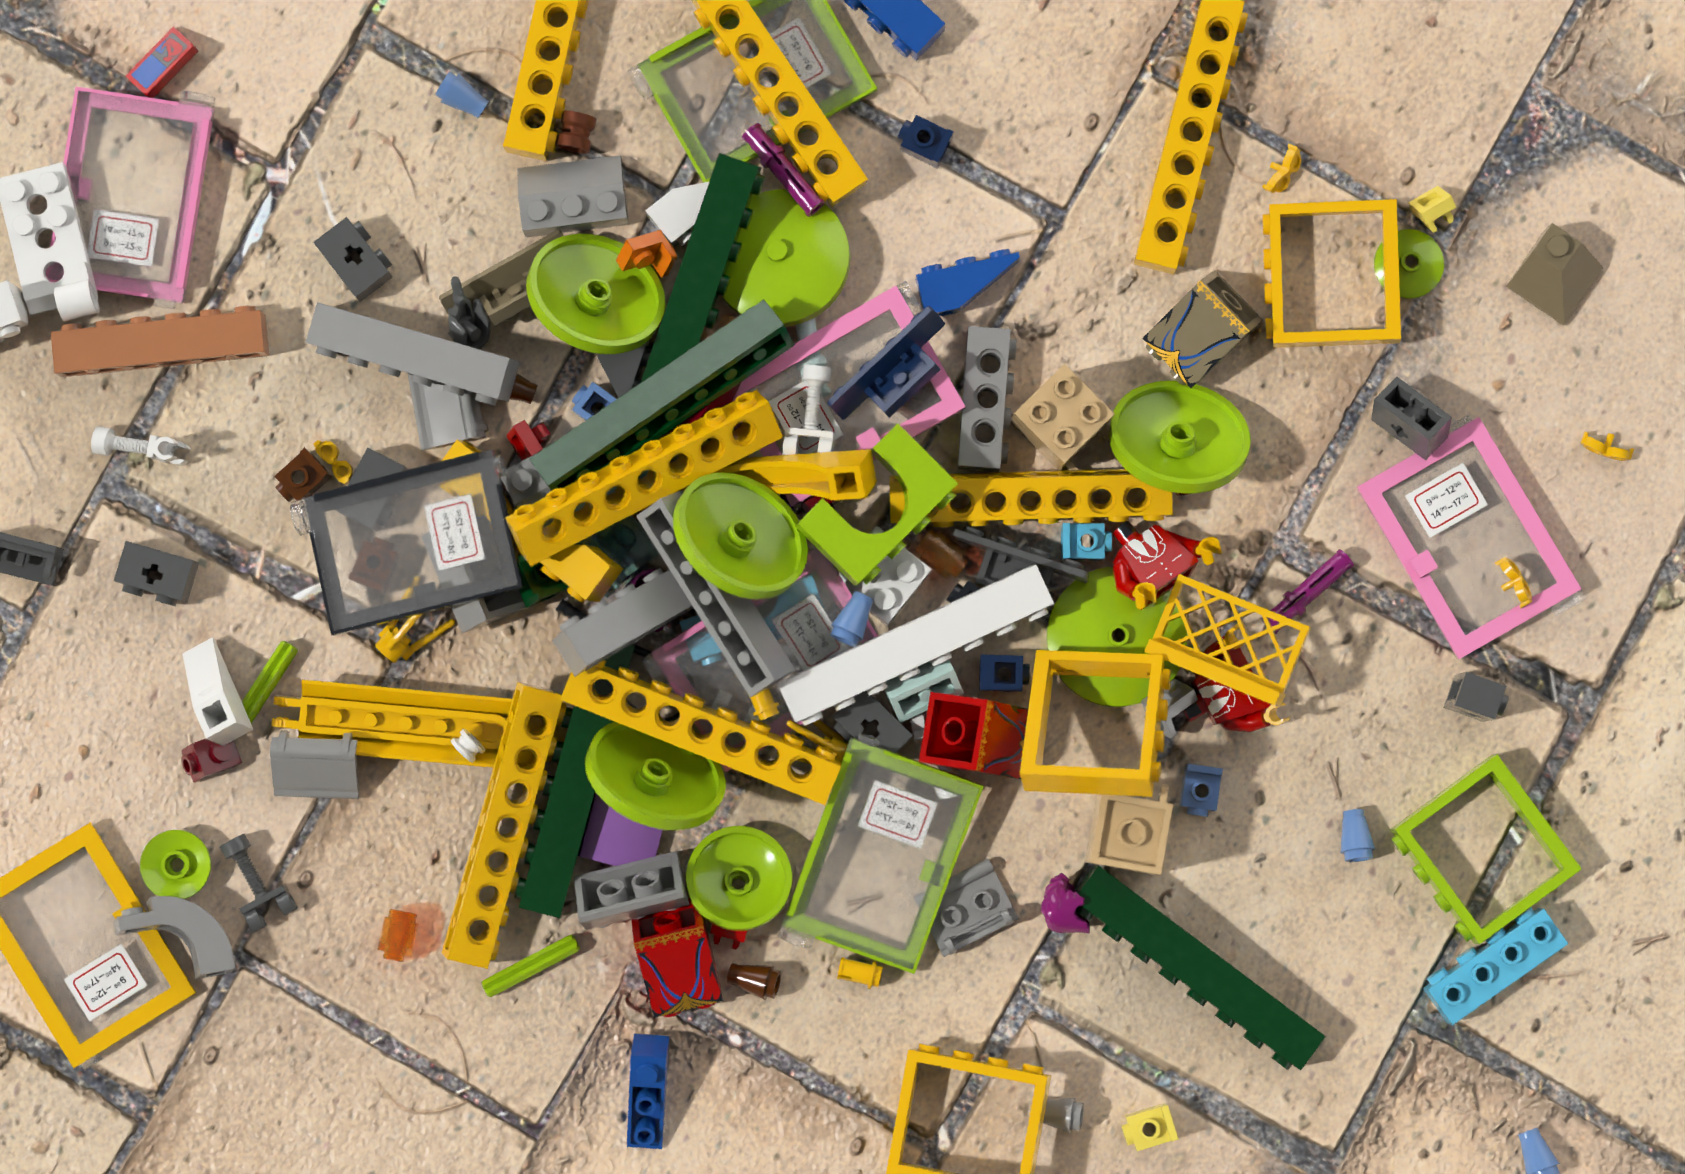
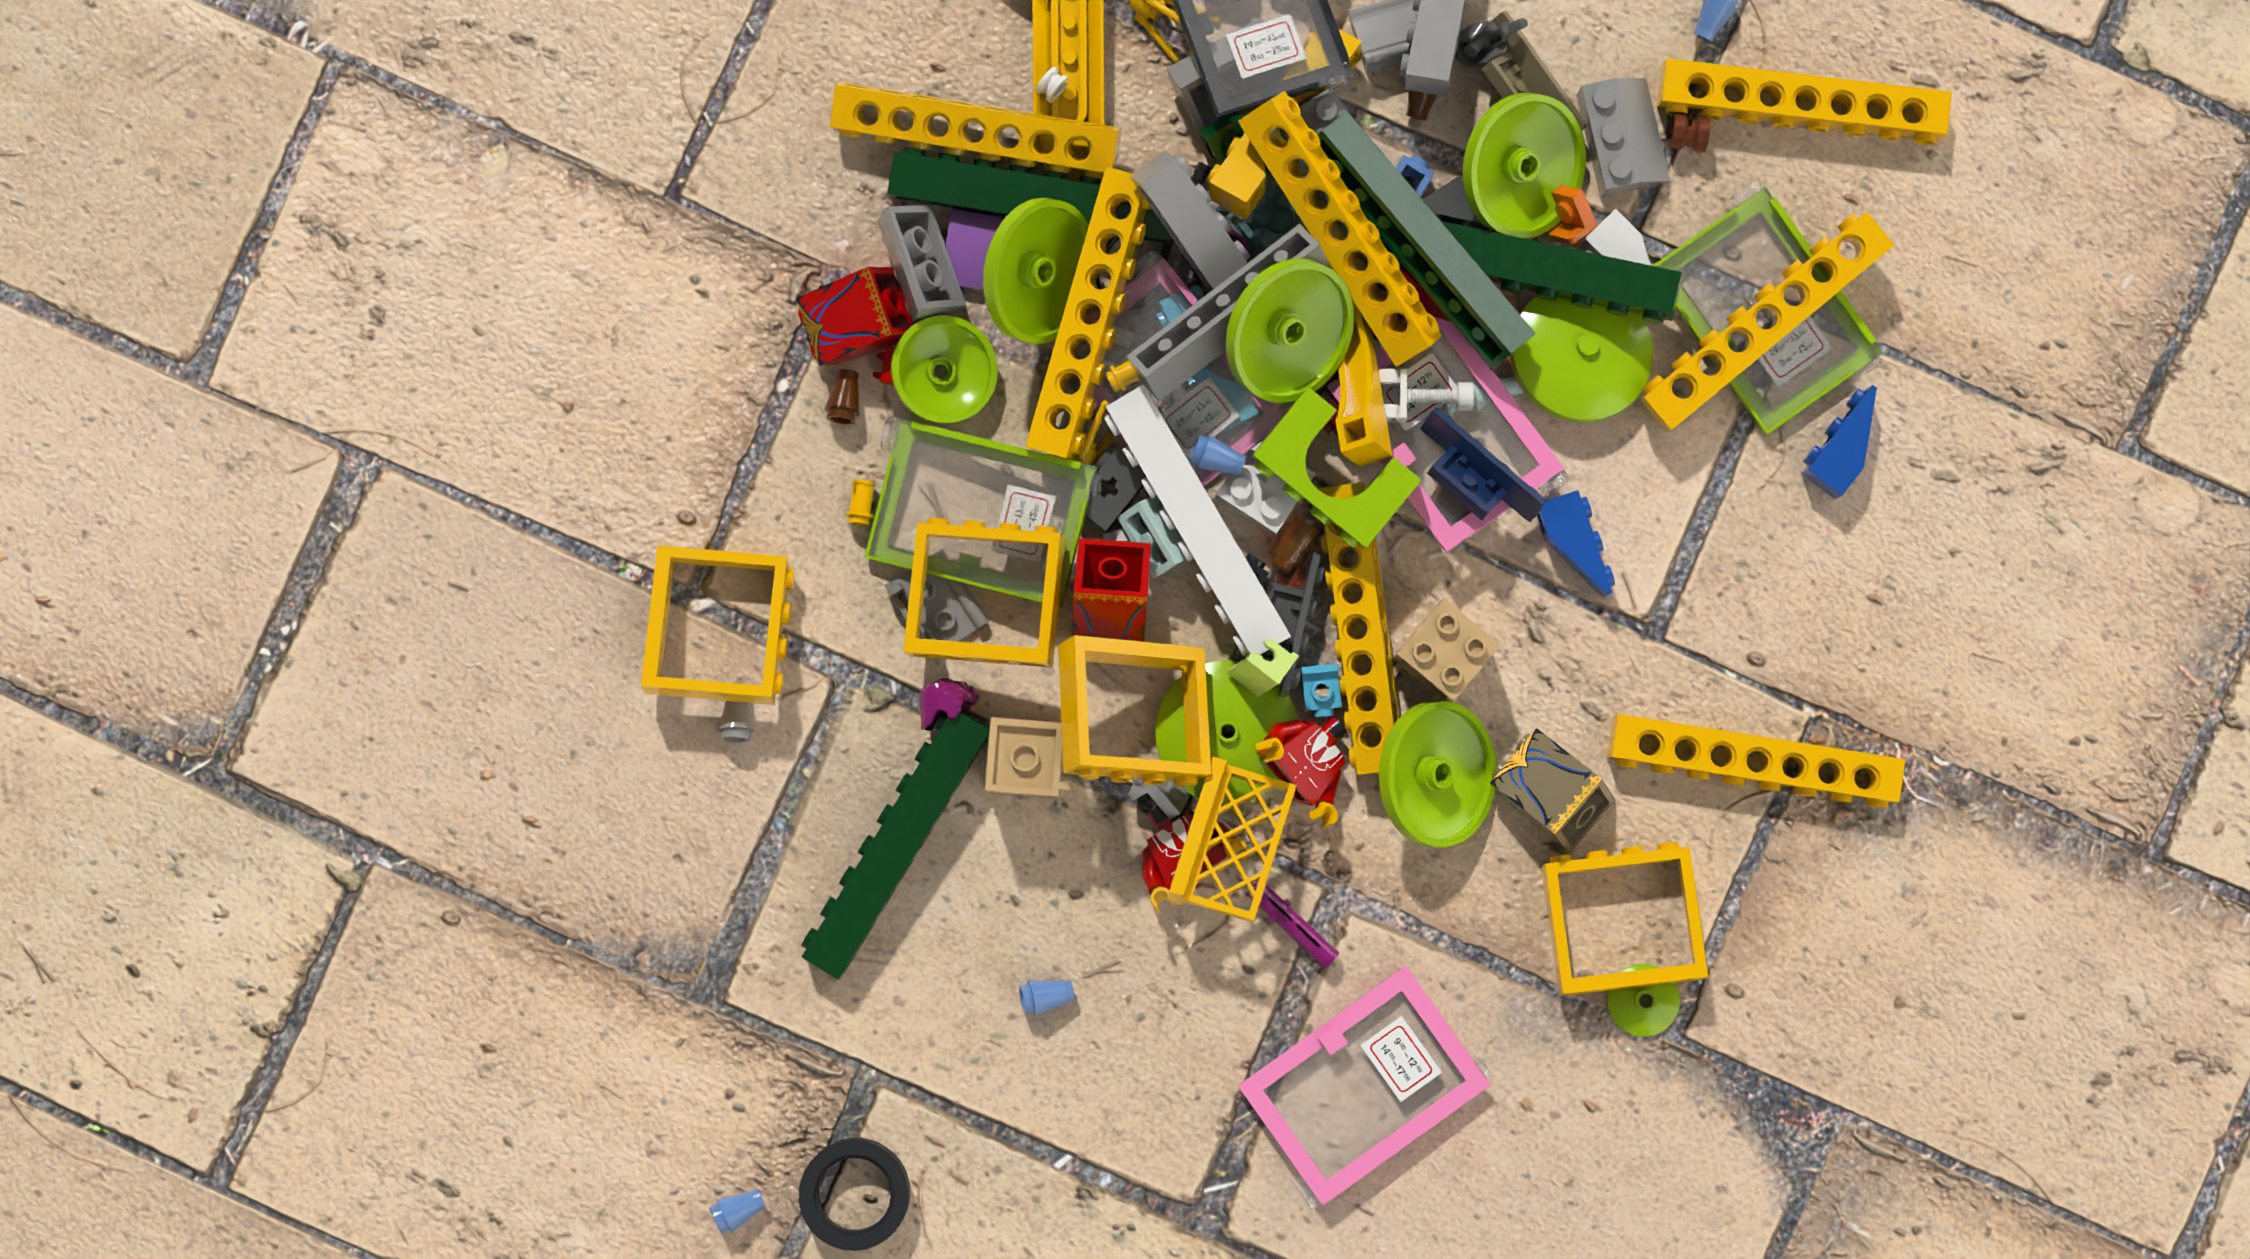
camera: 80 degrees right, 0 degrees up
clear orange brick [377,909,419,962] -> none
lime axle [481,935,580,997] -> none
red tile [506,420,550,461] -> none
blue slope [627,1034,669,1149] -> none
magenta pin [742,123,825,217] -> none
dark blue brick [897,115,954,169] -> none
light grey brick [957,326,1017,472] -> none
dark blue brick [979,654,1030,692] -> none
light yellow brick [1121,1103,1179,1151] -> none
medium blue brick [1179,764,1223,817] -> none
yellow piece [1262,144,1301,193] -> none
dark grey brick [1371,377,1452,461] -> none
lime window [1390,754,1582,944] -> none
light yellow tile [1408,186,1457,232] -> none
medium azure brick [1423,907,1568,1025] -> none
dark grey brick [1443,672,1509,722] -> none
yellow piece [1495,557,1532,608] -> none
dark tan slope [1506,223,1603,326] -> none
yellow piece [1580,431,1634,461] -> none
none -> black tyre [799,1138,910,1251]
none -> yellow window [903,518,1066,668]
none -> yellowish green hinge [1227,640,1299,697]

